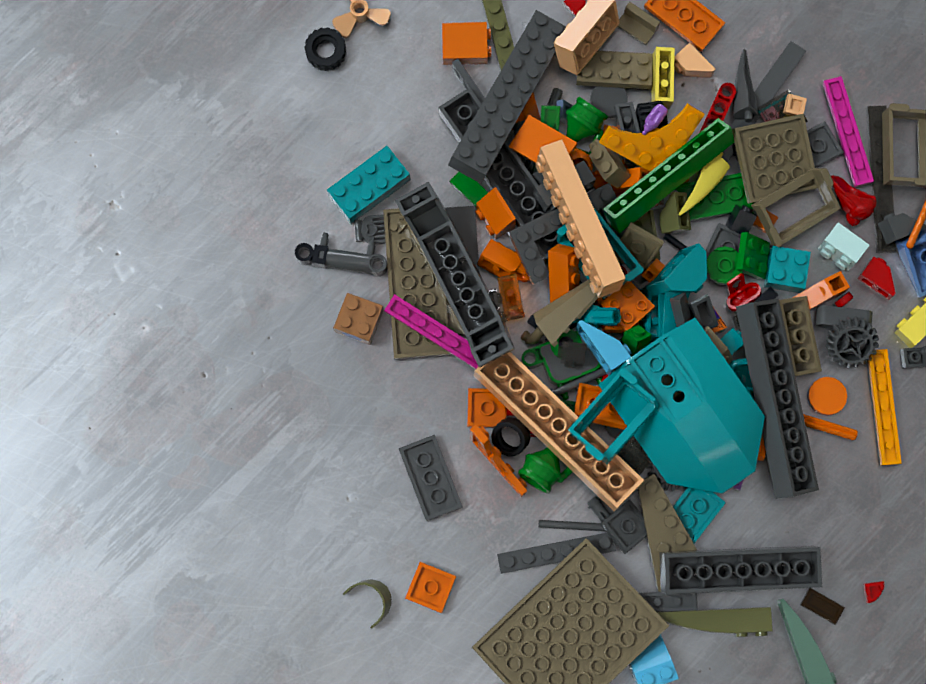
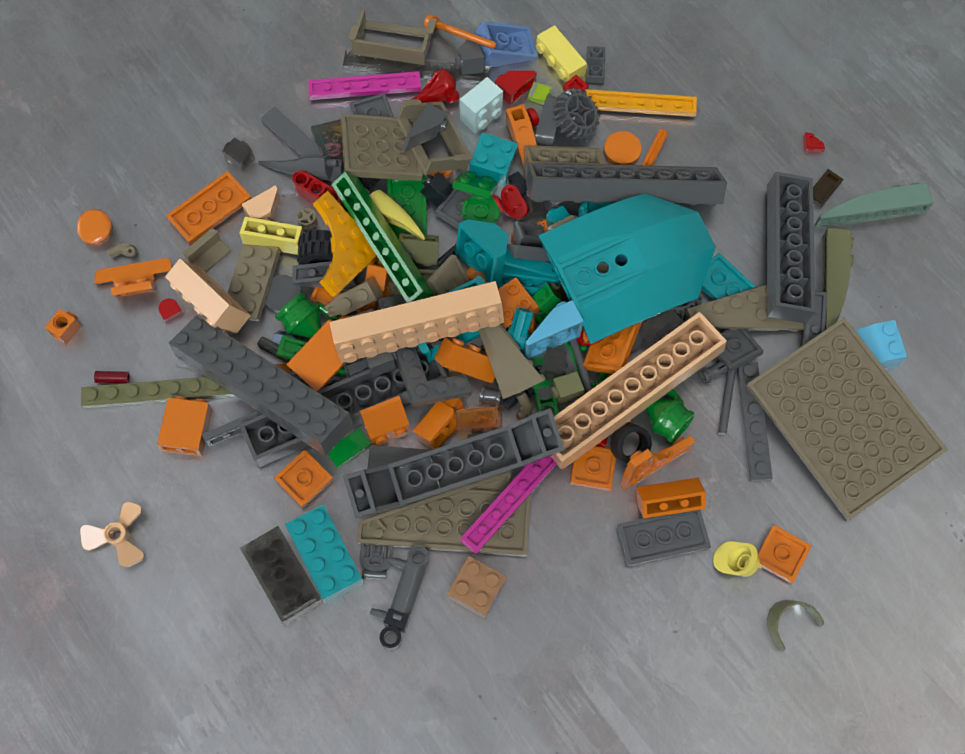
camera: 85 degrees left, 10 degrees down
black tyre [304,27,346,71] -> none
teal piece [568,368,659,465] -> none
medium lavender piece [642,104,668,135] -> none
light nougat plate [783,94,807,116] -> none
none -> clear smoke brick [222,137,255,172]
none -> clear smoke brick [240,526,324,627]
none -> orange plate [274,450,334,509]
none -> dark tan wheel [297,208,318,232]
none -> dark grey slope [402,103,448,151]
none -> dark grey bush [479,385,502,407]
none -> lime tile [527,82,551,105]
none -> olive brick [550,371,584,404]
none -> red plate [562,75,589,92]
none -> orange brick [637,477,706,519]
none -> light yellow piece [713,541,762,577]

